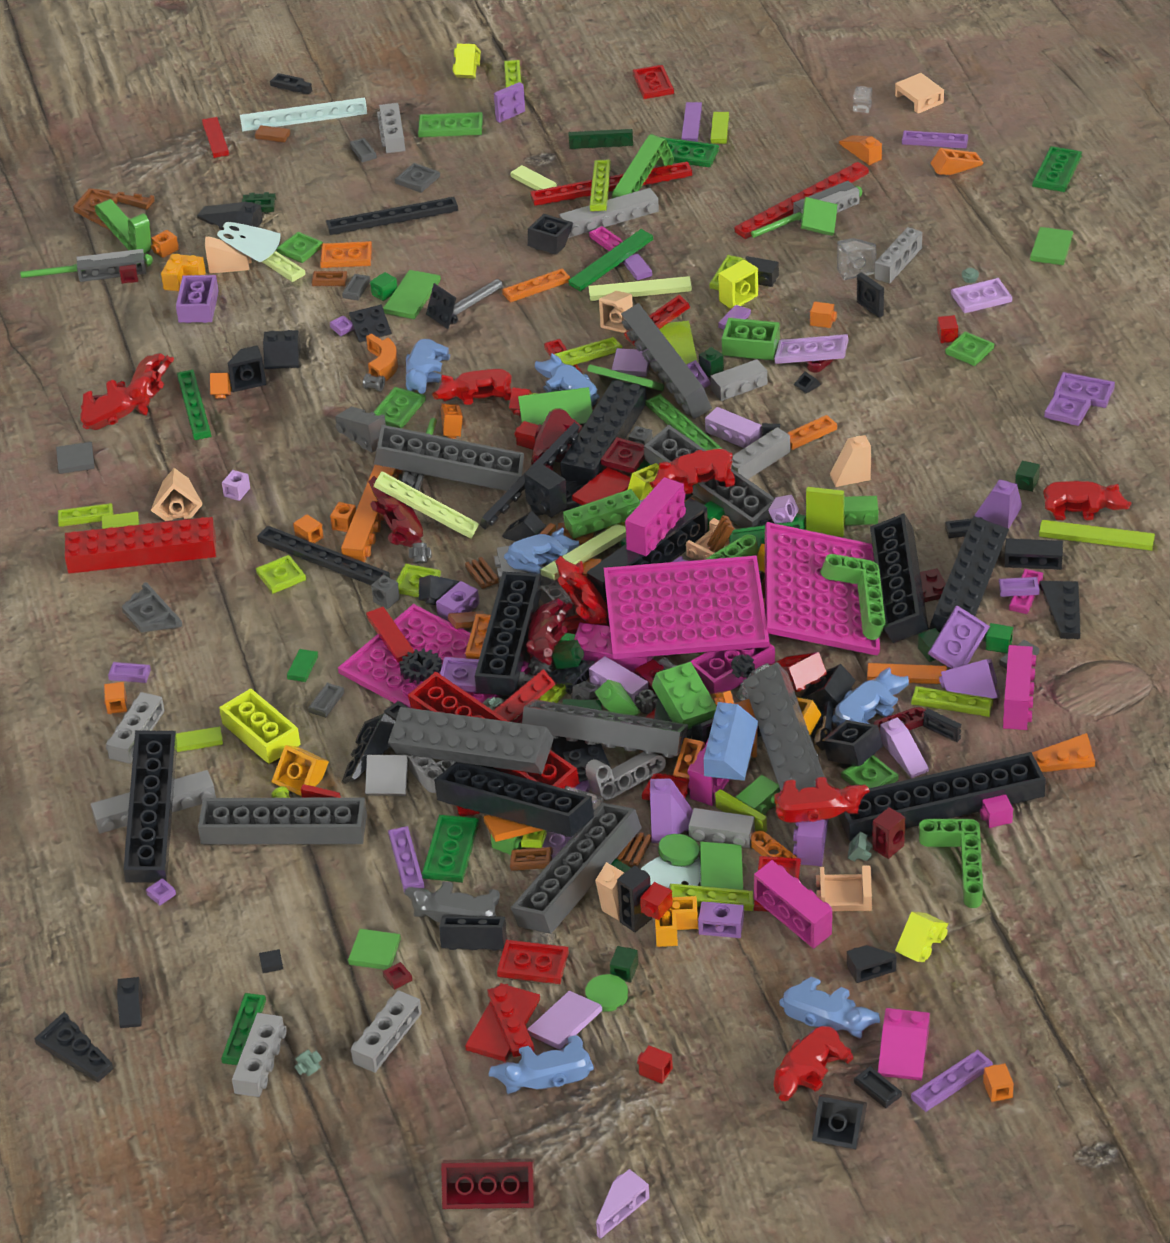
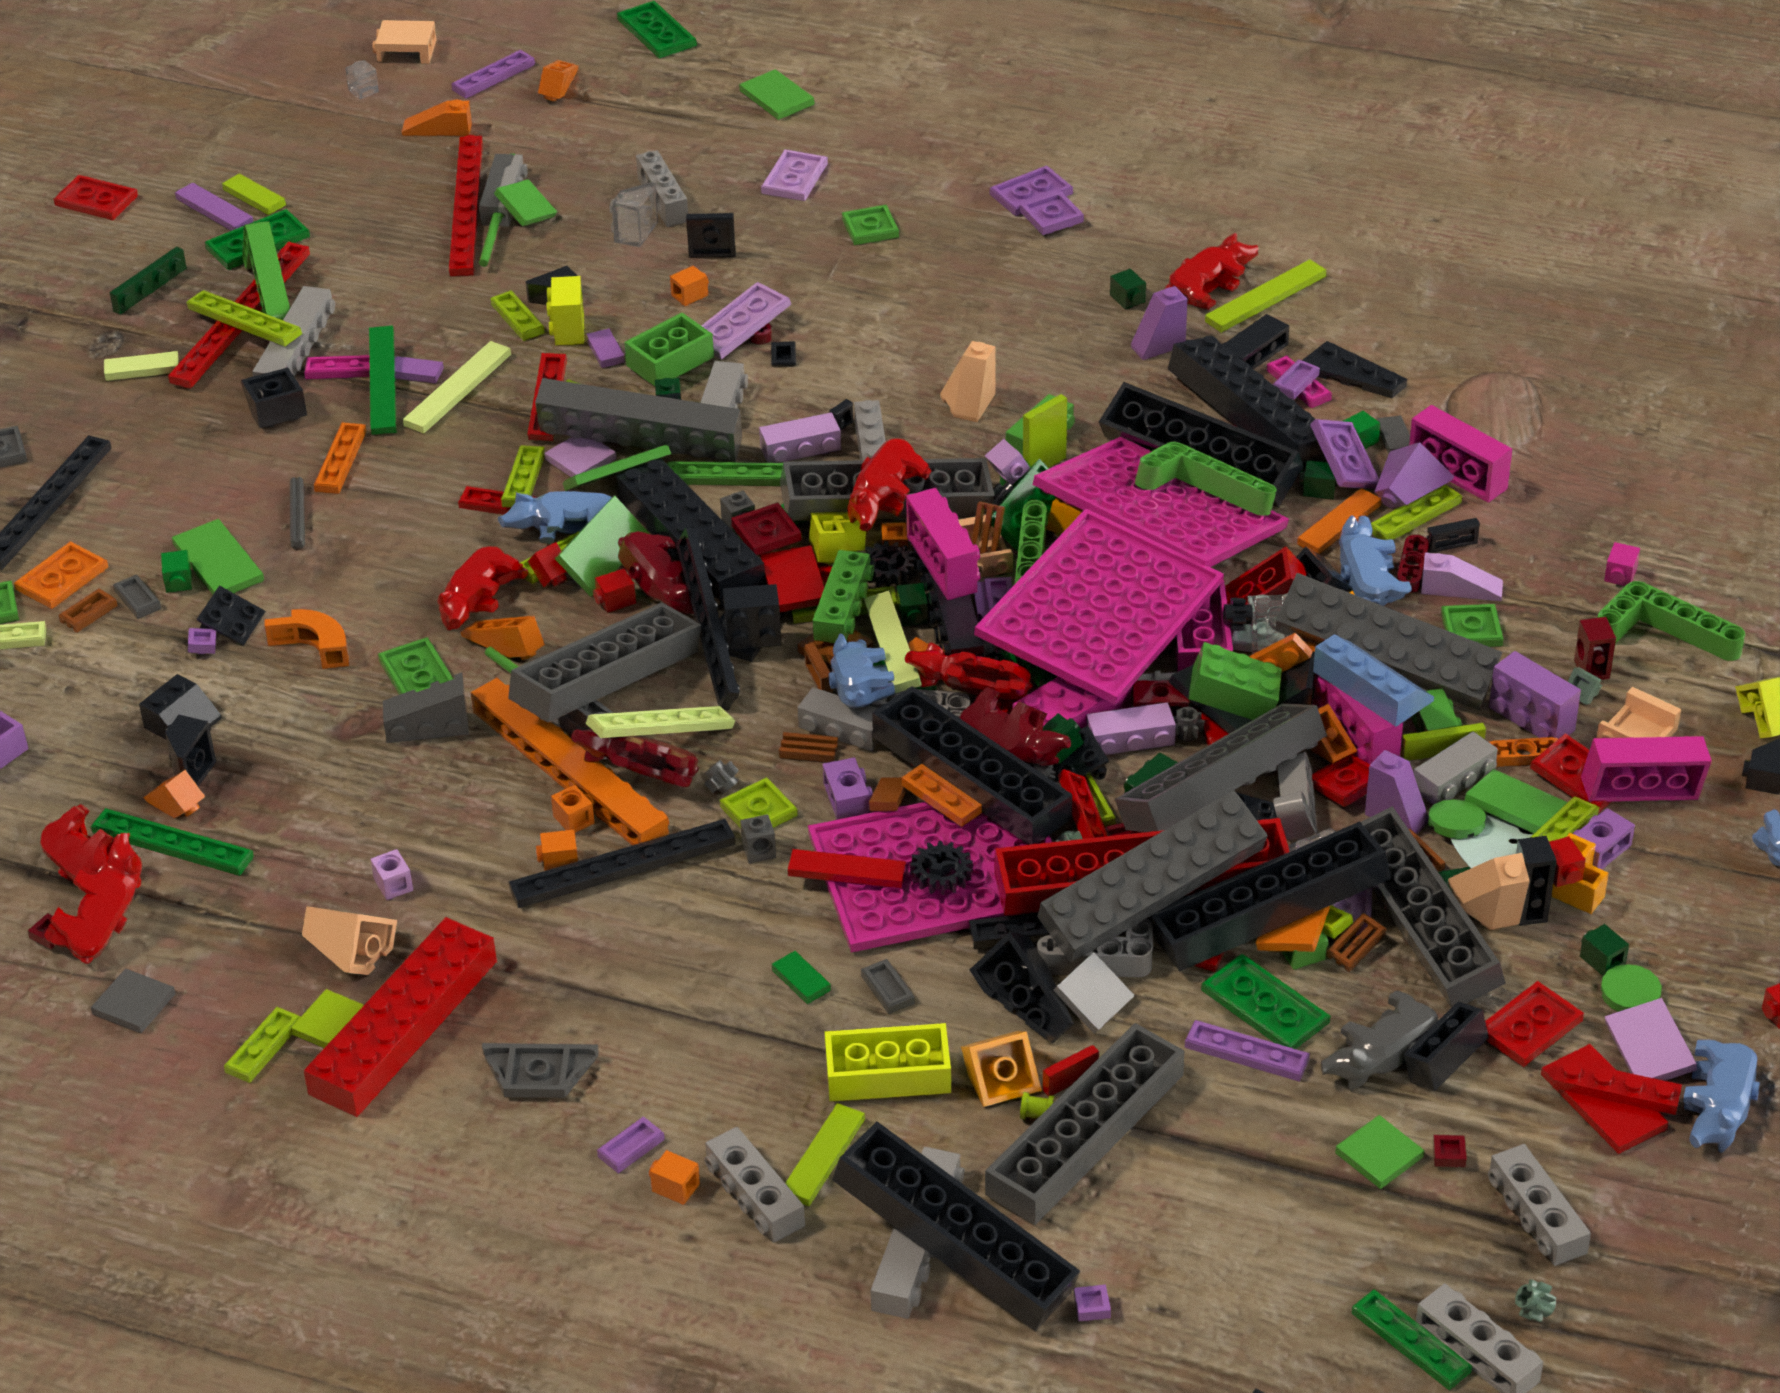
camera: 55 degrees left, 0 degrees up
lime tile [256,555,306,594] -> none
black tile [259,949,283,973] -> none
dark grey bush [363,373,385,392] -> none
medium blue animal [406,339,450,394] -> none
black slope [418,575,460,605] -> none
black hinge [426,283,458,329] -> none
medium lavender plate [440,657,479,692] -> none
black slope [502,511,547,541] -> none
dark grey bracket [571,681,600,700] -> none
bright green slope [595,679,640,716] -> none
light nougat slope [599,291,633,333] -> none
red animal [774,777,870,823] -> none
orange plate [787,415,837,450] -> none
black brick [823,720,883,767] -> none
black brick [838,752,1046,841] -> none
red brick [937,315,958,343] -> none
black tile [945,517,982,539] -> none
sand green plate [962,268,979,283] -> none
orange wing [1032,733,1095,772] -> none

